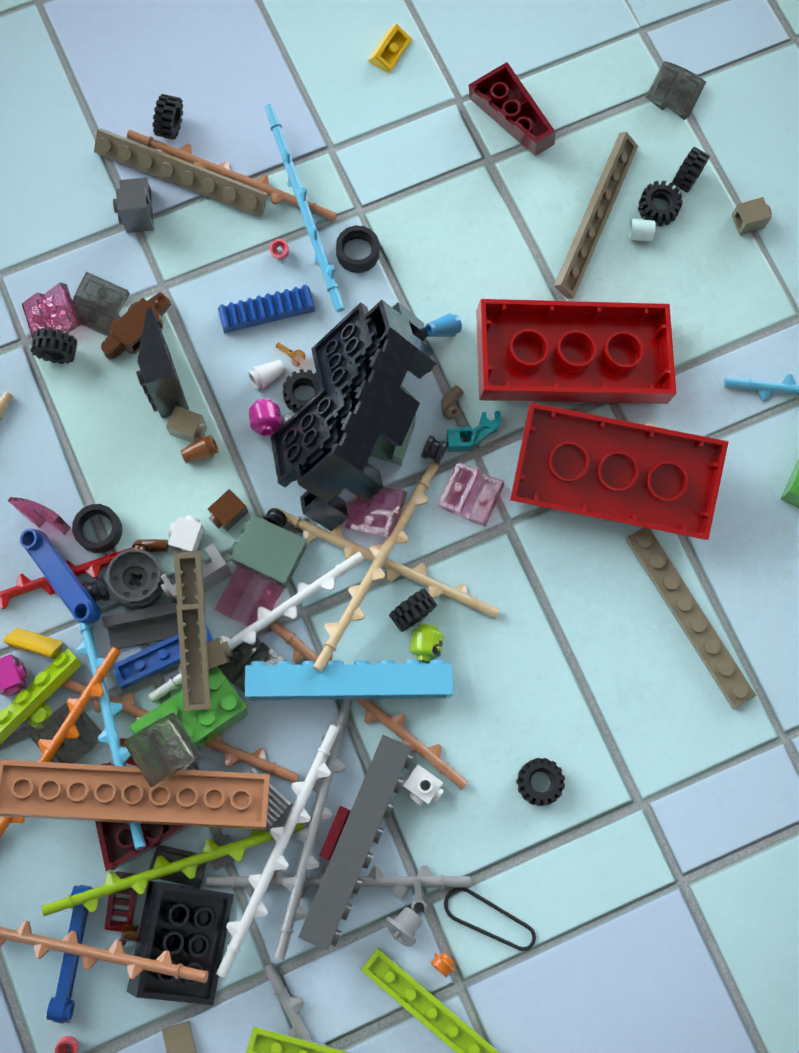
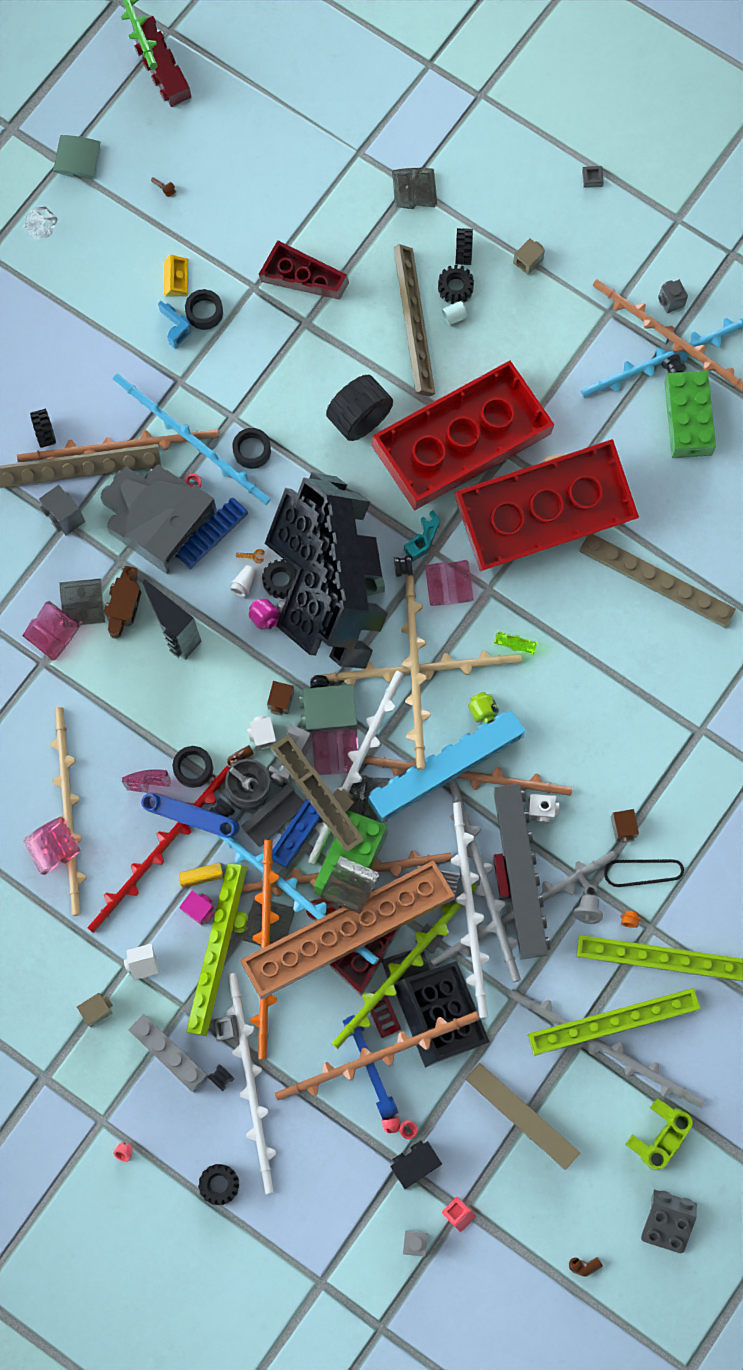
camera: 25 degrees left, 0 degrees up
black tyre [31,328,77,364] -> none
reddish brown hand [119,924,139,946] -> none
dark tan brick [166,405,207,443] -> none
dark orange cone [181,435,219,463] -> none
clear pink slope [344,487,407,537] -> none
black tyre [389,588,437,632] -> none
dark azure cone [425,313,462,337] -> none
dark tan arm [441,385,464,420] -> none
black tyre [516,758,565,806] -> none
none -> dark grey panel [100,464,217,575]
none -> dark azure bracket [158,300,191,349]
none -> black tyre [185,289,223,330]
none -> light grey hand [230,767,258,791]
none -> black tyre [326,374,393,441]
none -> coral hinge [382,1116,400,1134]
none -> clear neon green pin [493,631,537,655]
none -> reddish brown brick [611,809,639,843]

